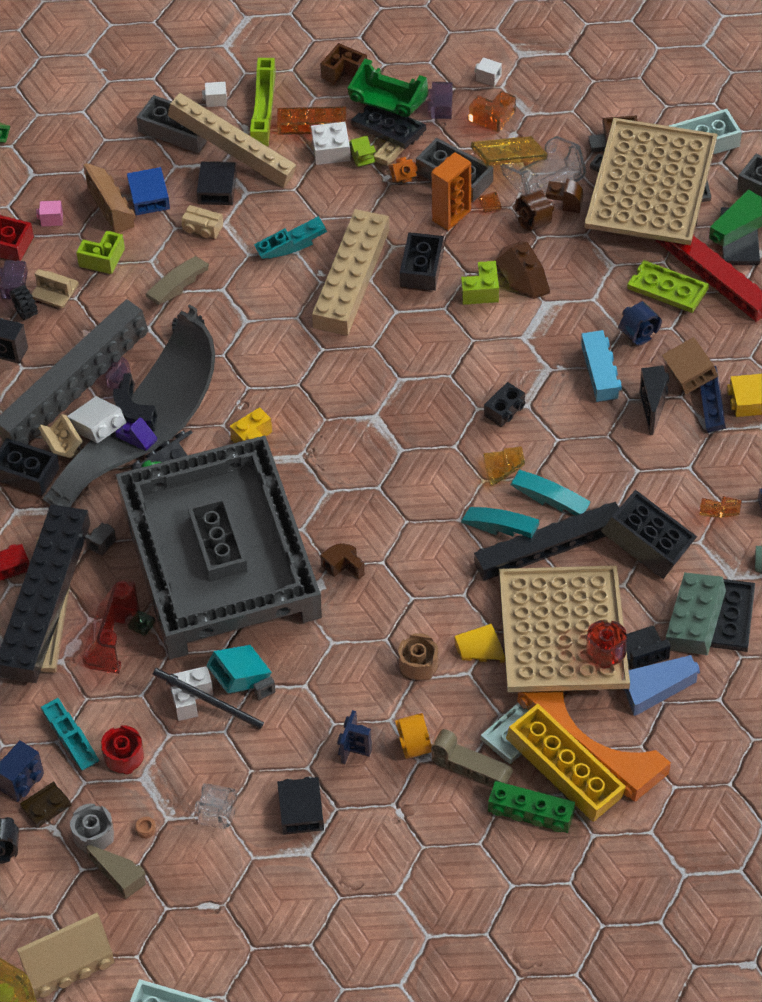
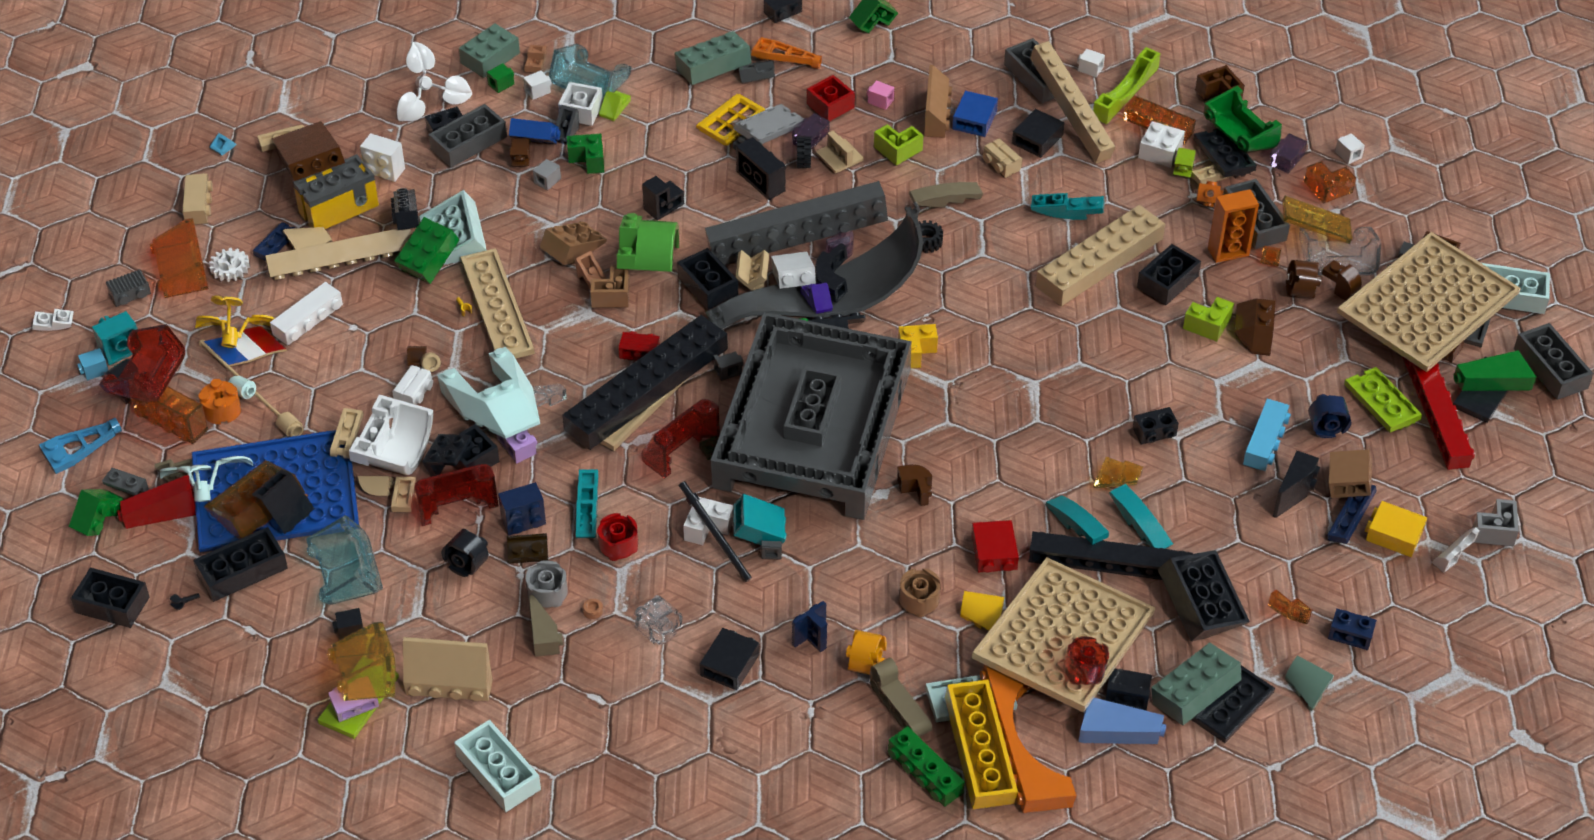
camera: 30 degrees right, 5 degrees down
none -> red brick [971,520,1019,573]

